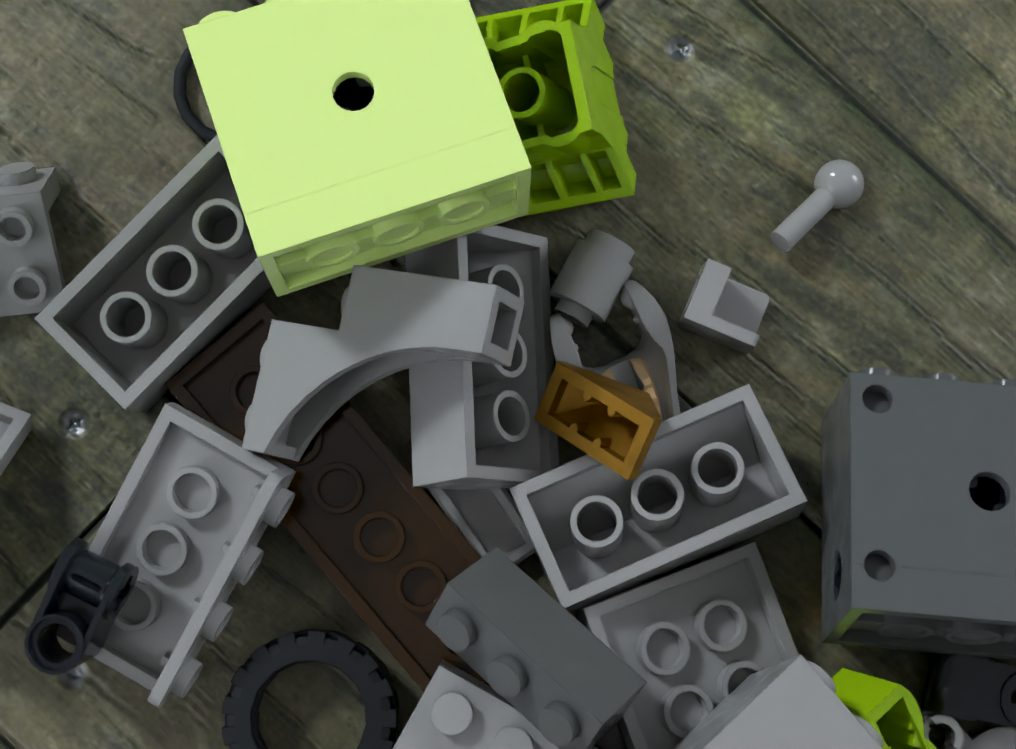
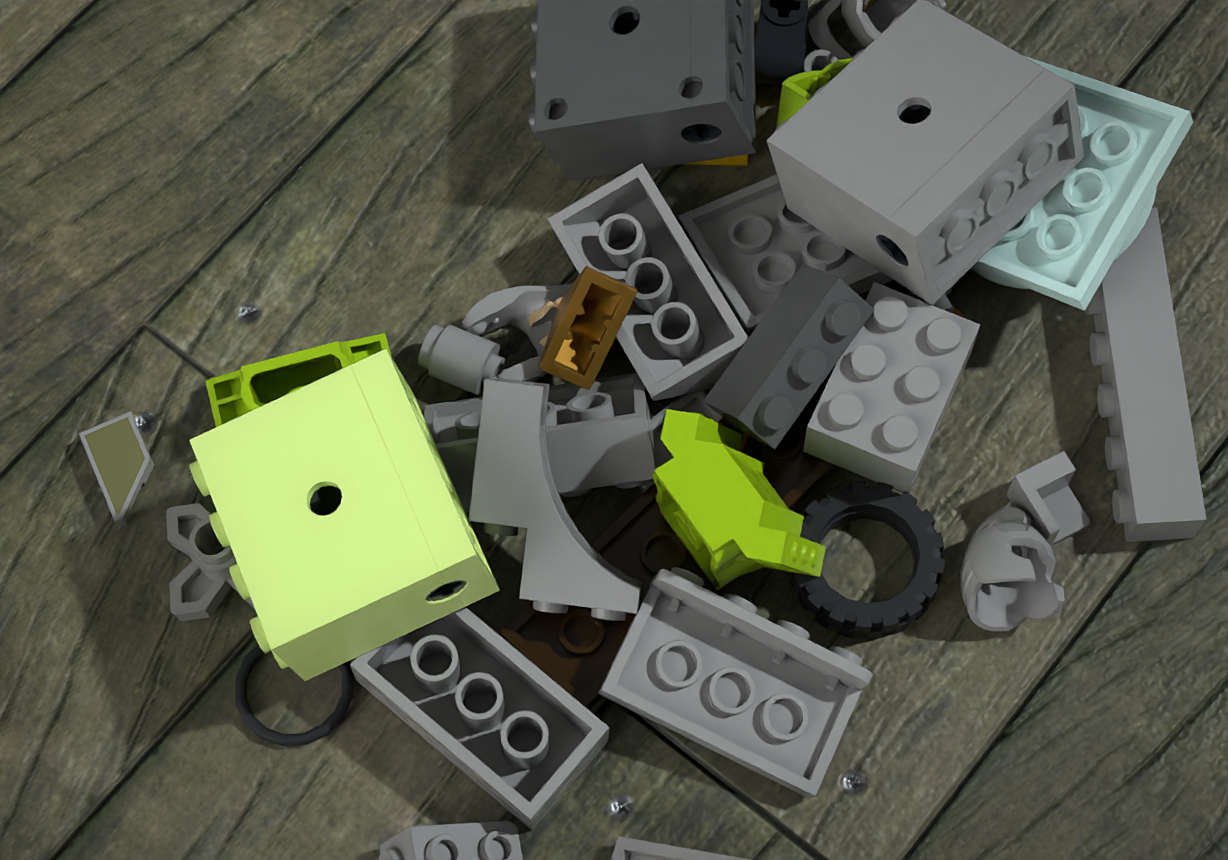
camera: 90 degrees left, 15 degrees down
black piece [24,538,139,675] -> none
light grey panel [677,258,769,355] -> none
light grey bar [770,159,864,252] -> none
none -> lime slope [652,409,826,590]

